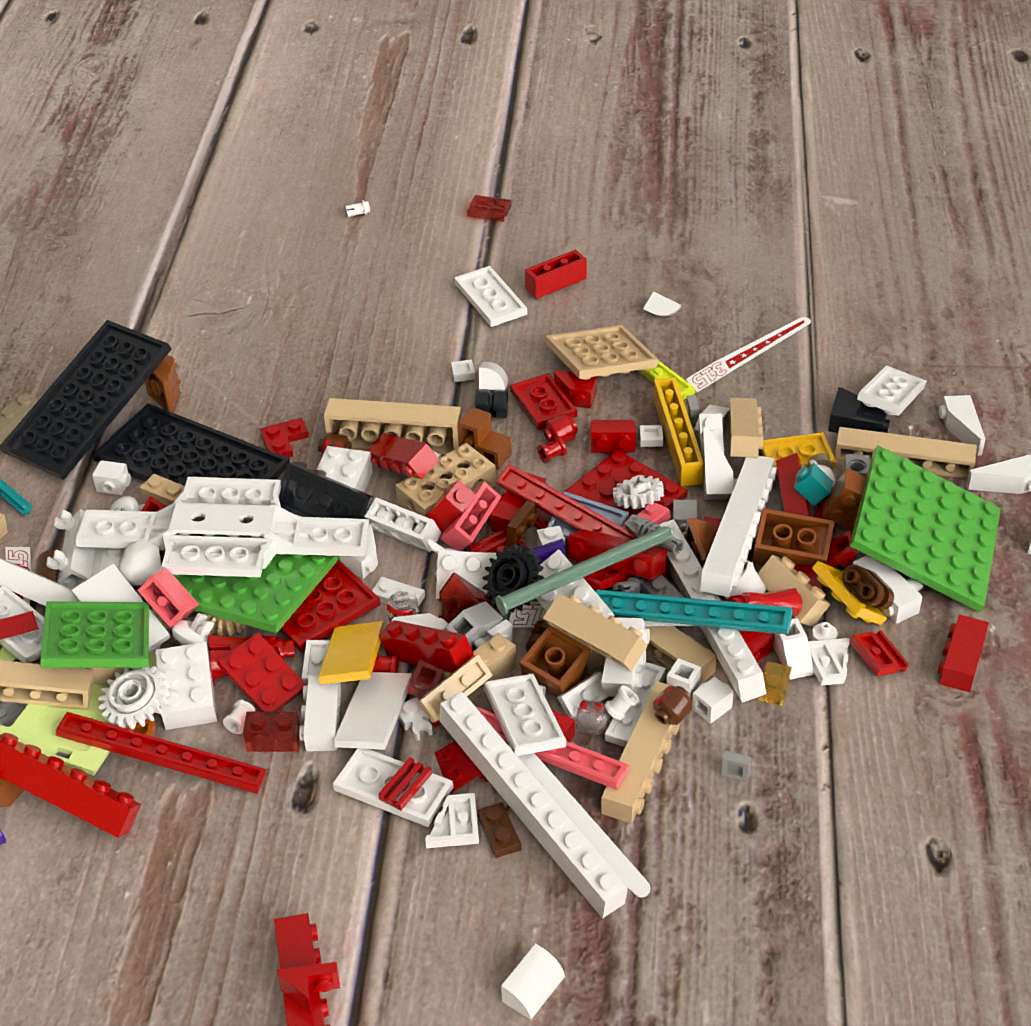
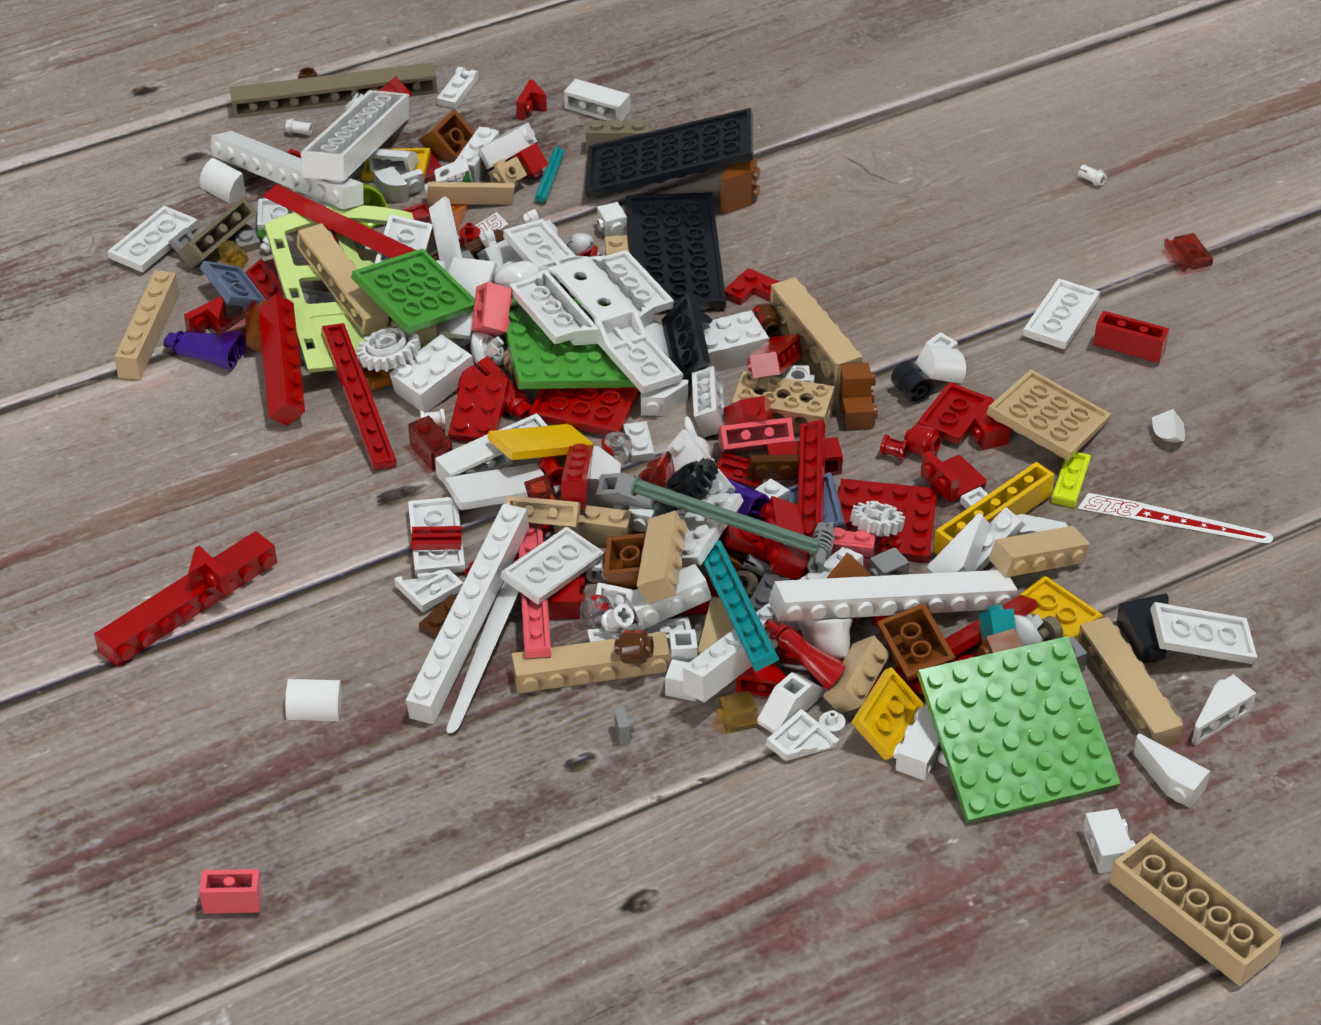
camera: 55 degrees right, 0 degrees up
light grey plate [685,395,699,426] -> none
reddish brown brick [842,565,894,610] -> none
red plate [849,630,909,676] -> none
red brick [937,614,989,692] -> none

